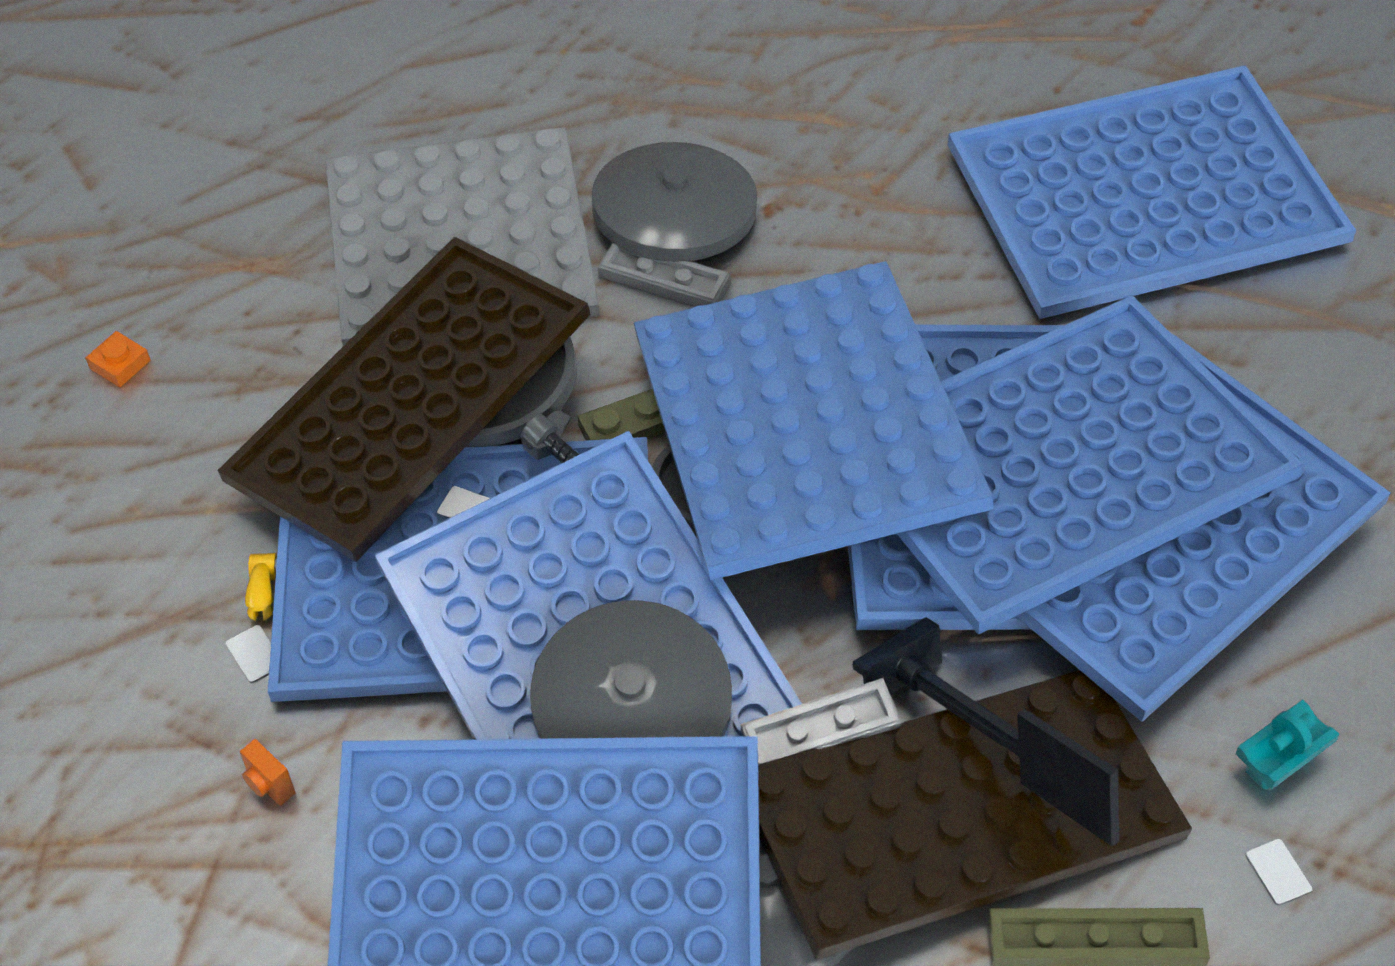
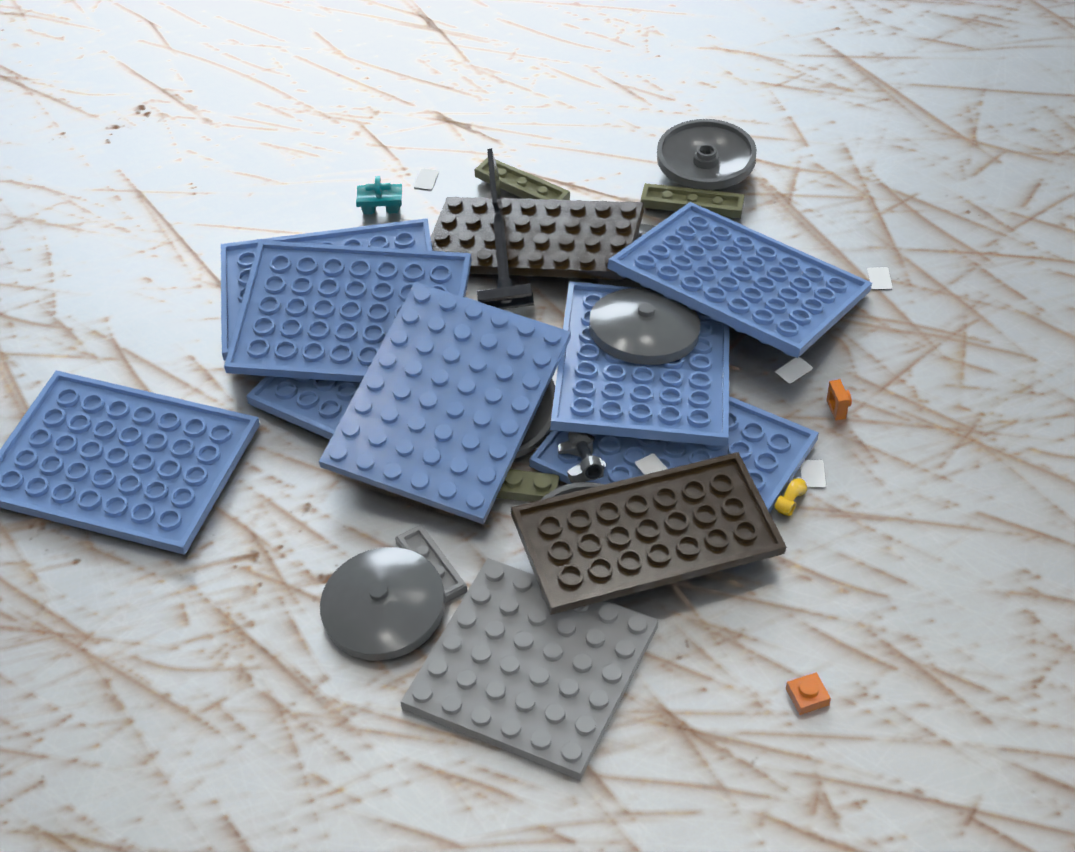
camera: 145 degrees left, 5 degrees down
light grey tile [741,678,902,765] -> none

